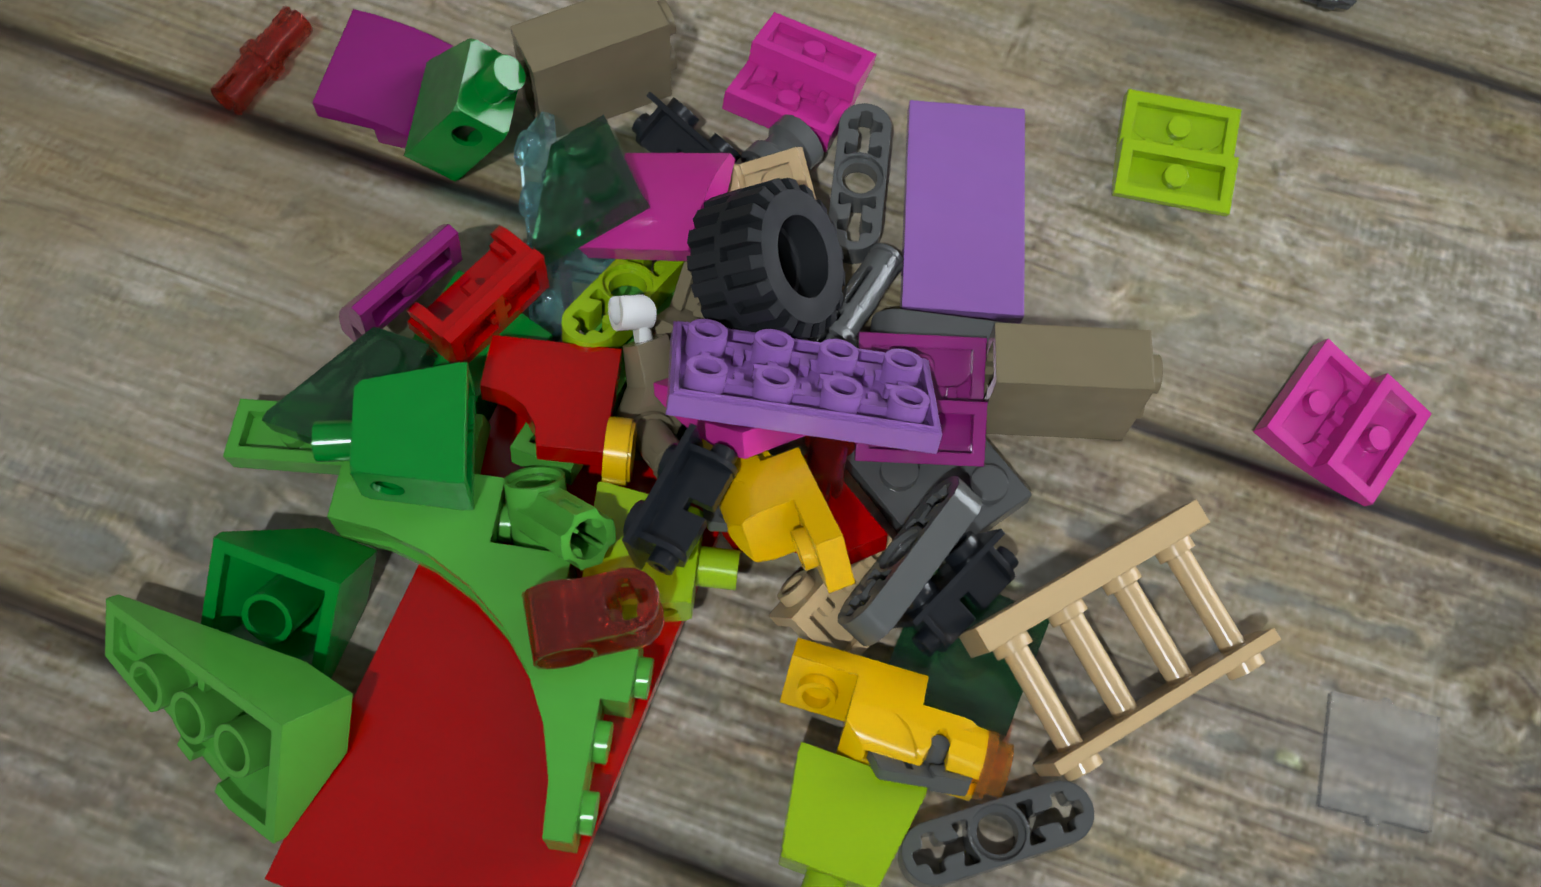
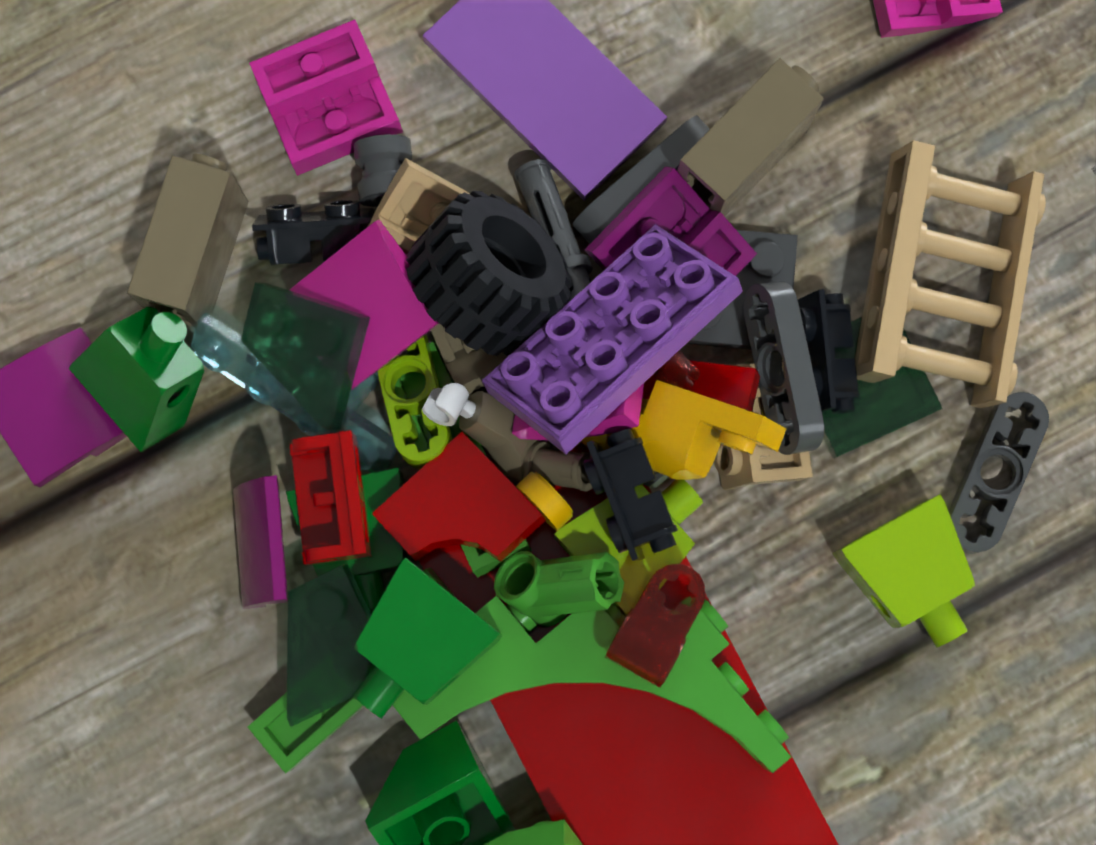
camera: 45 degrees left, 15 degrees up
yellow plate [780,637,1014,801] -> none
dark grey beam [828,103,892,264] -> none

